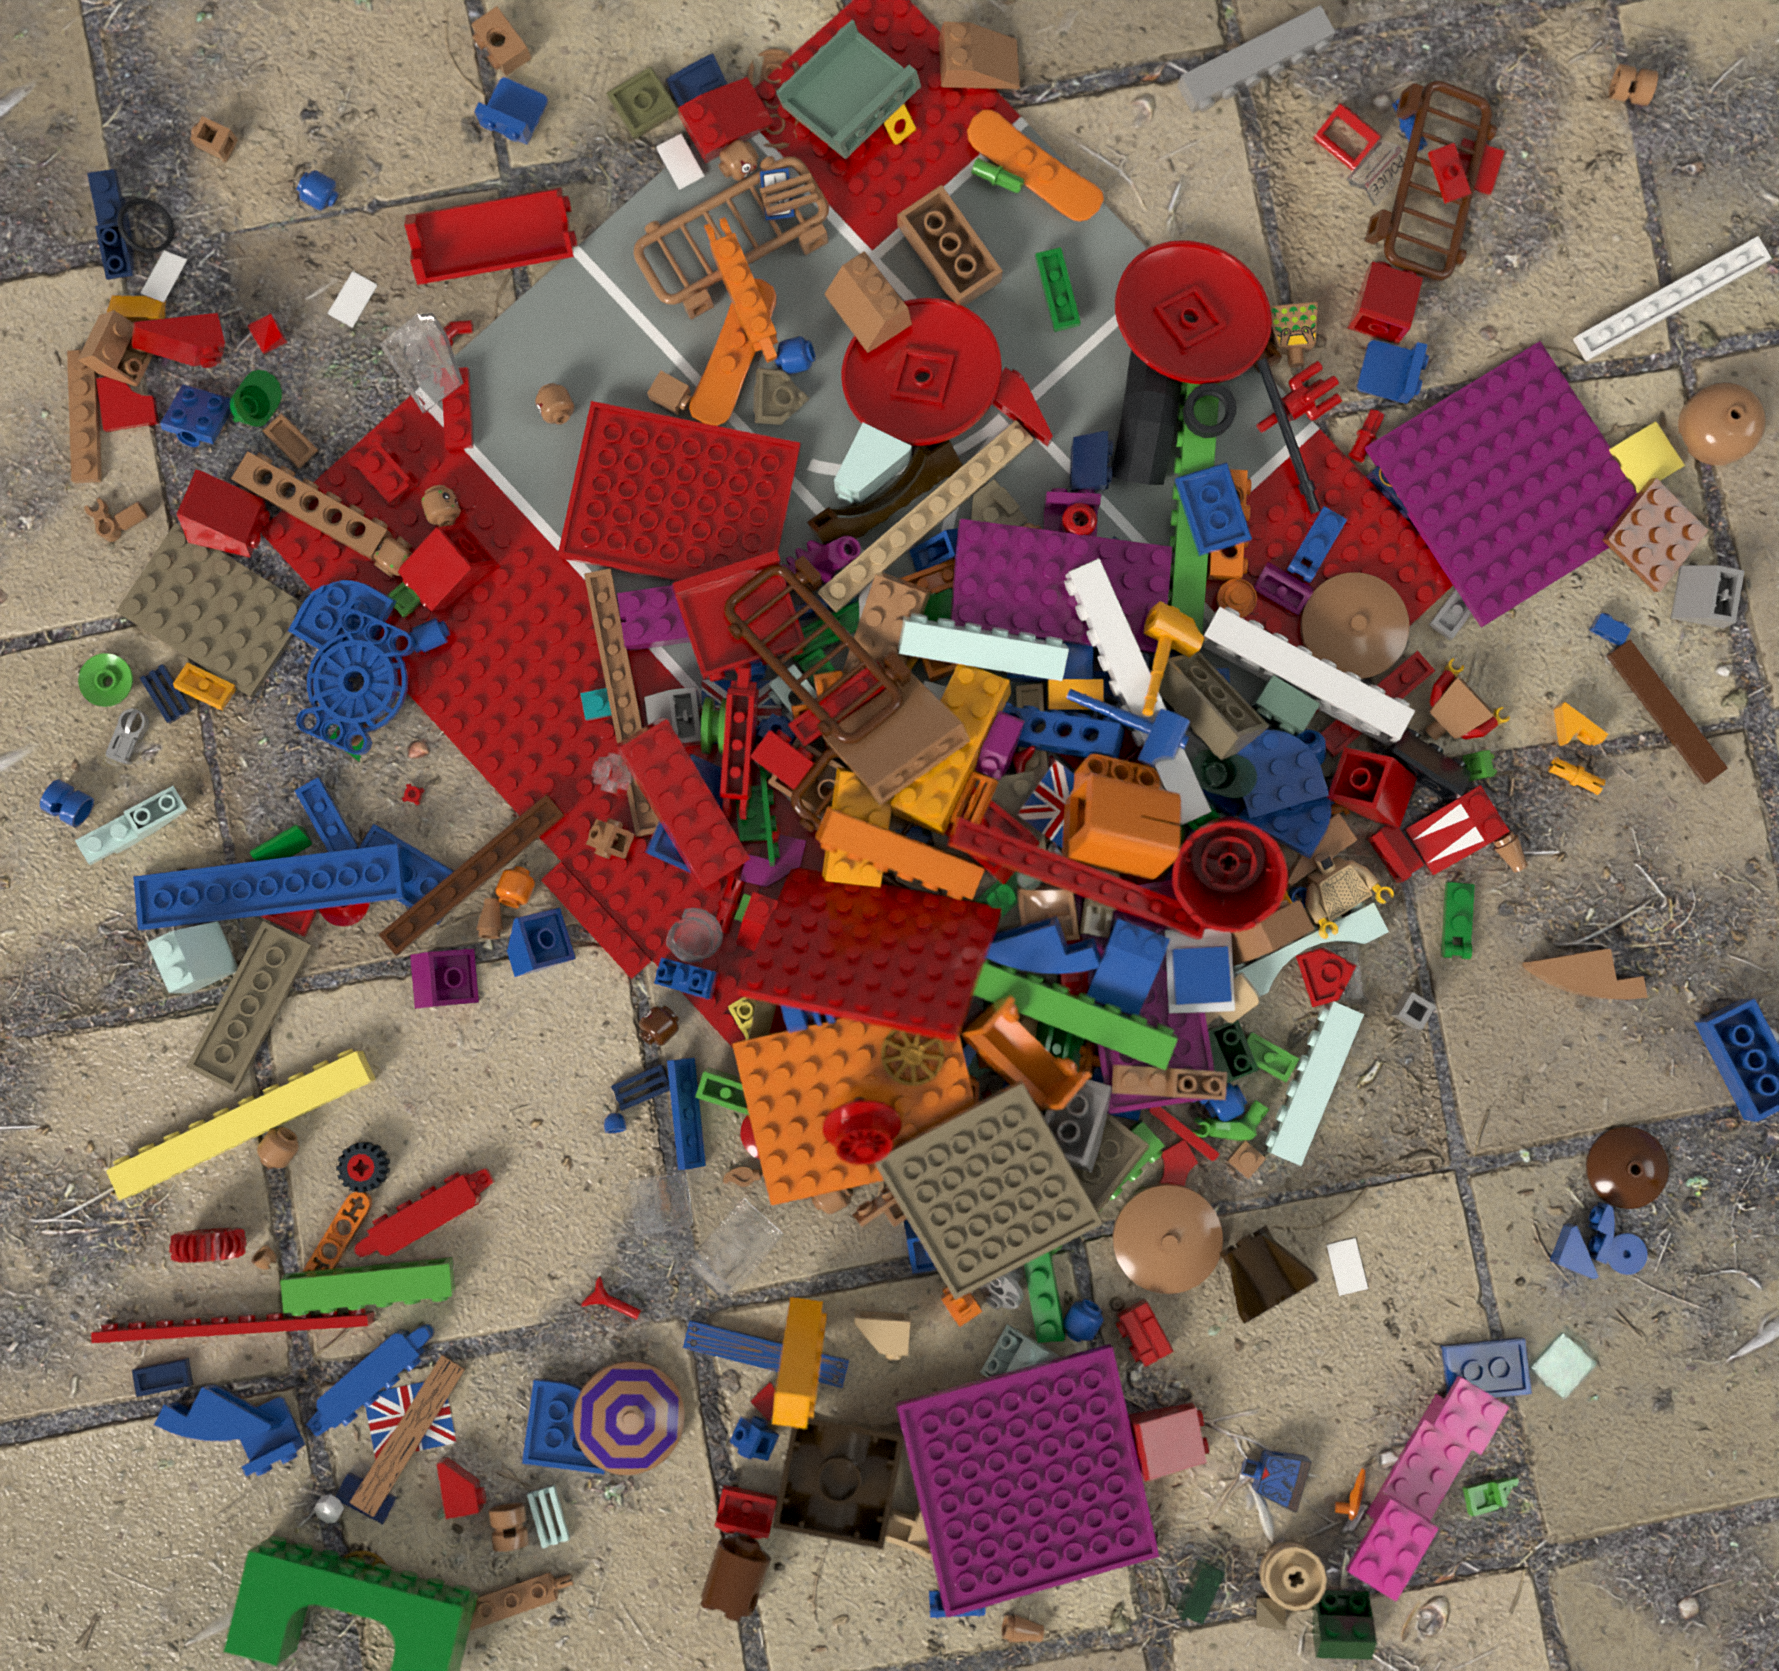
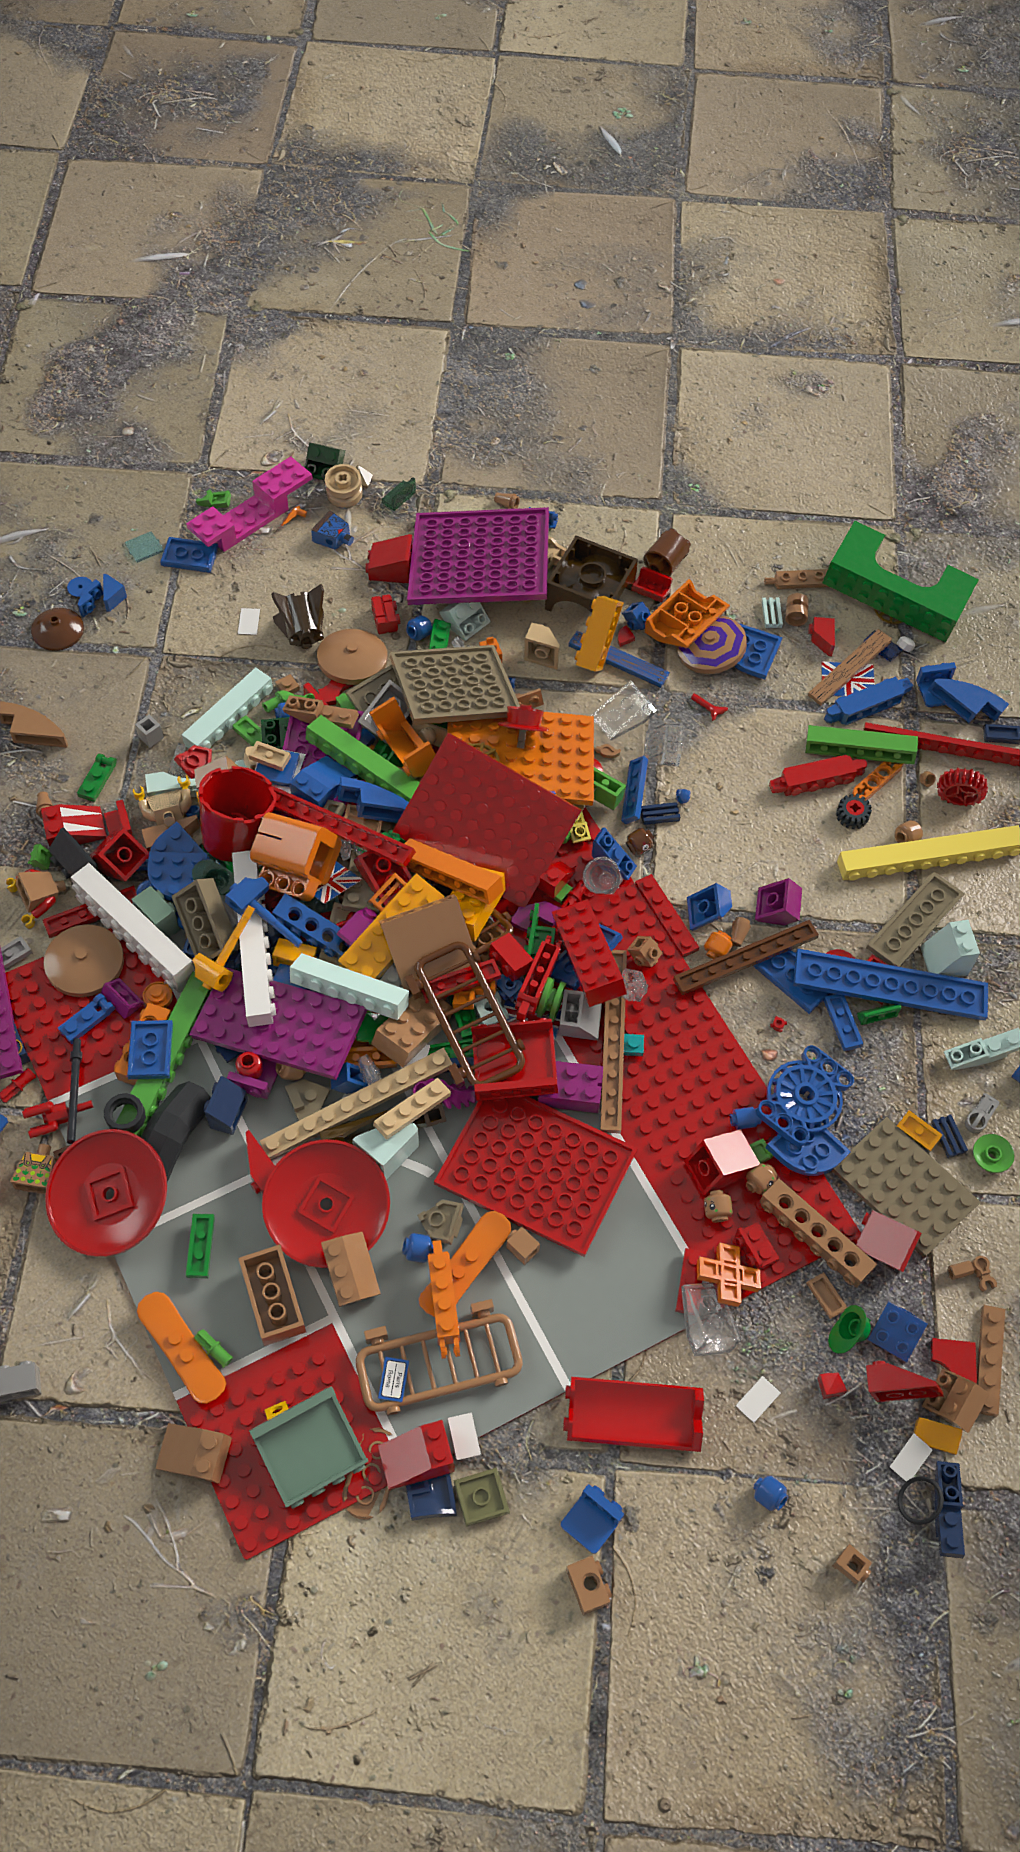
camera: 165 degrees left, 25 degrees down
red arm [437,320,473,349] -> none
medium nougat head [535,383,575,425] -> none
medium nougat head [718,139,759,181] -> none
medium nougat tile [759,173,818,217] -> none
none -> tan plate [248,741,291,771]
none -> clear cone [357,1054,382,1086]
none -> tan plate [373,1078,451,1140]
none -> orange piece [645,579,730,648]
none -> orange plate [697,1243,761,1307]

